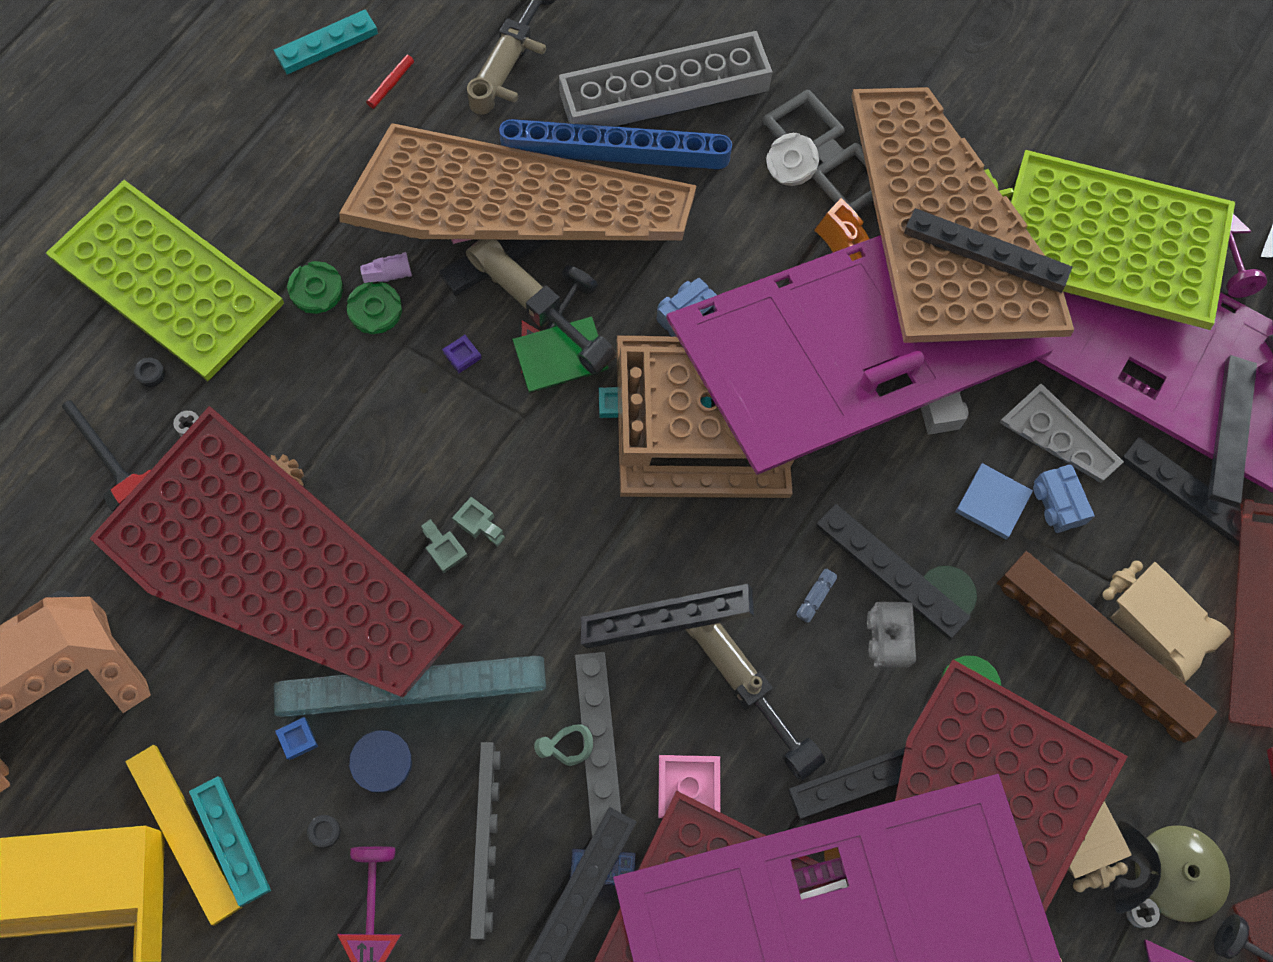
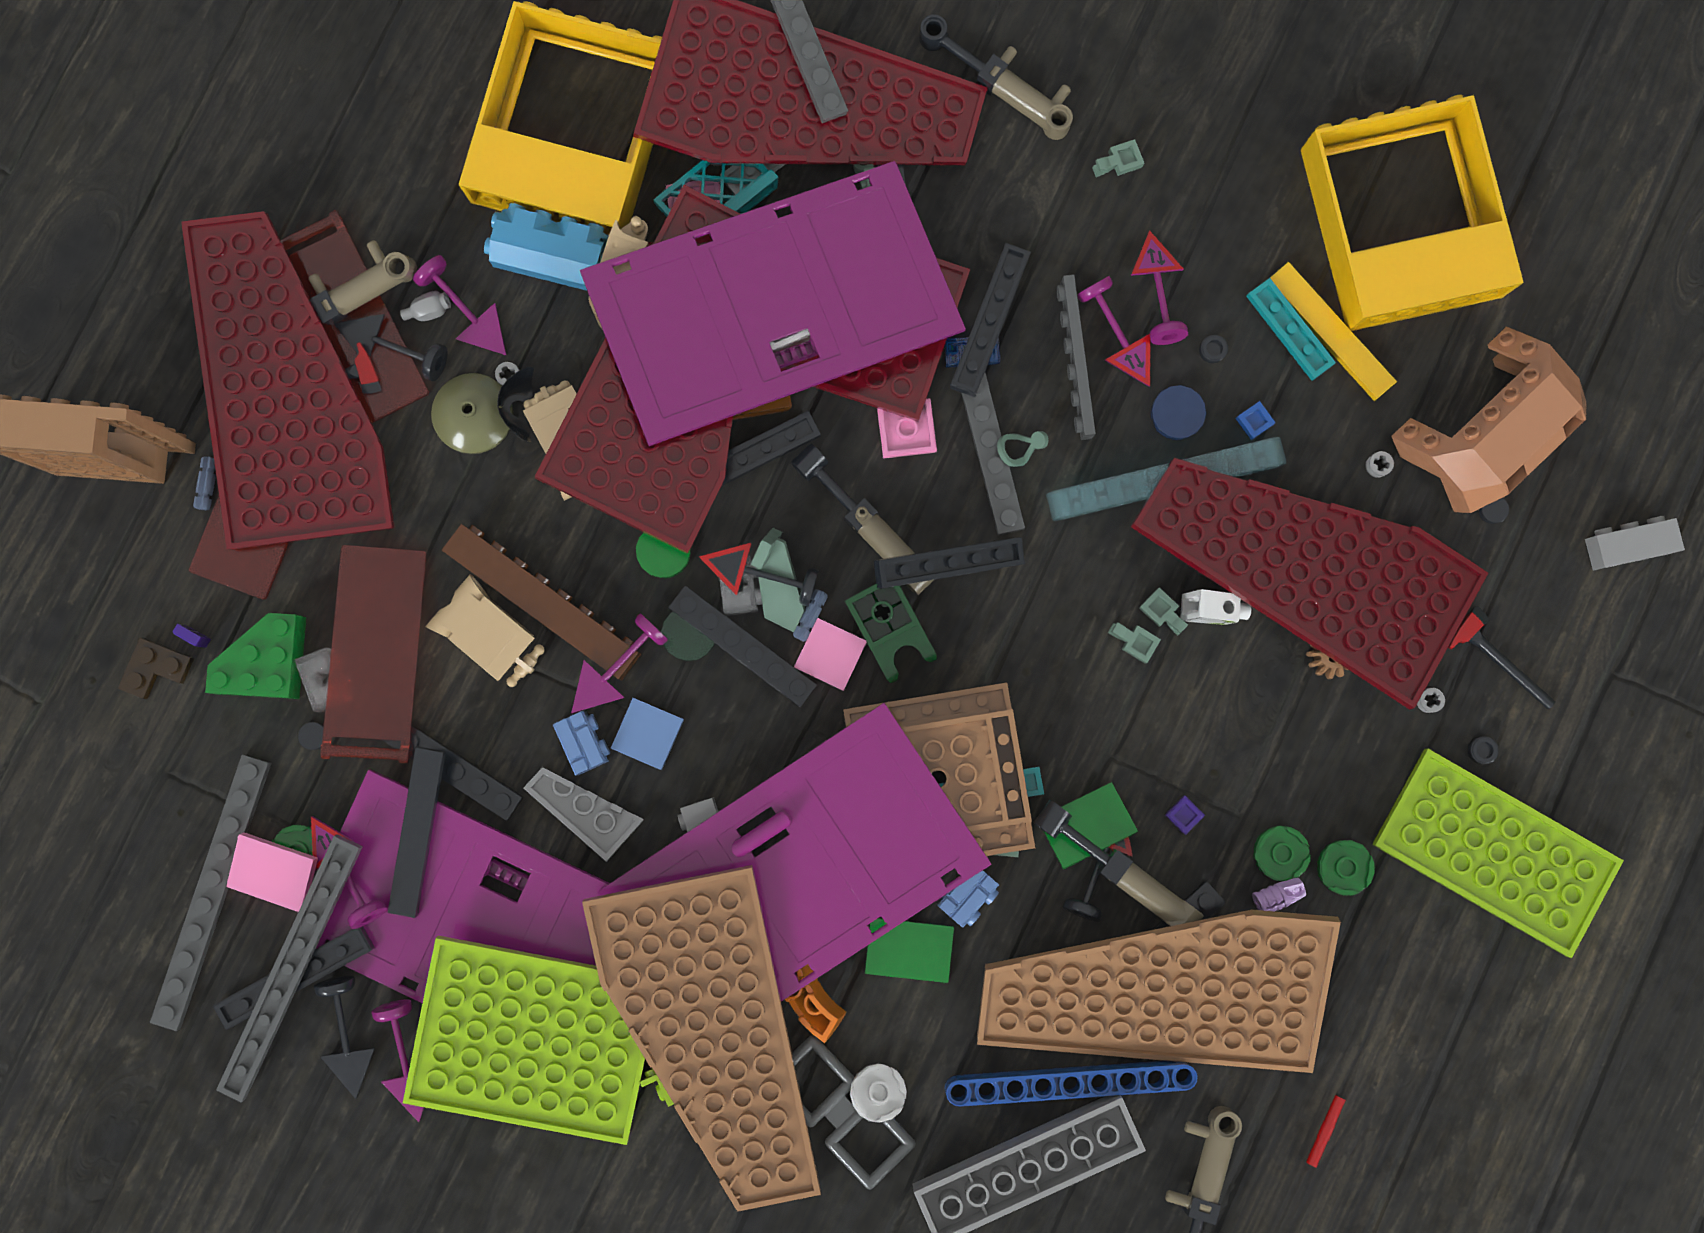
camera: 175 degrees right, 15 degrees up
teal plate [274,10,378,74] -> none
black plate [904,208,1073,293] -> none
none -> magenta piece [571,613,668,713]
none -> black piece [699,543,819,607]
none -> sand green piece [751,528,805,632]
none -> bright pink tile [794,618,867,691]
none -> dark green brick [845,584,937,684]
none -> green tile [865,918,954,983]
none -> magenta piece [1077,276,1150,387]
none -> white torso [1180,589,1251,625]
none -> light grey bush [1366,451,1394,478]

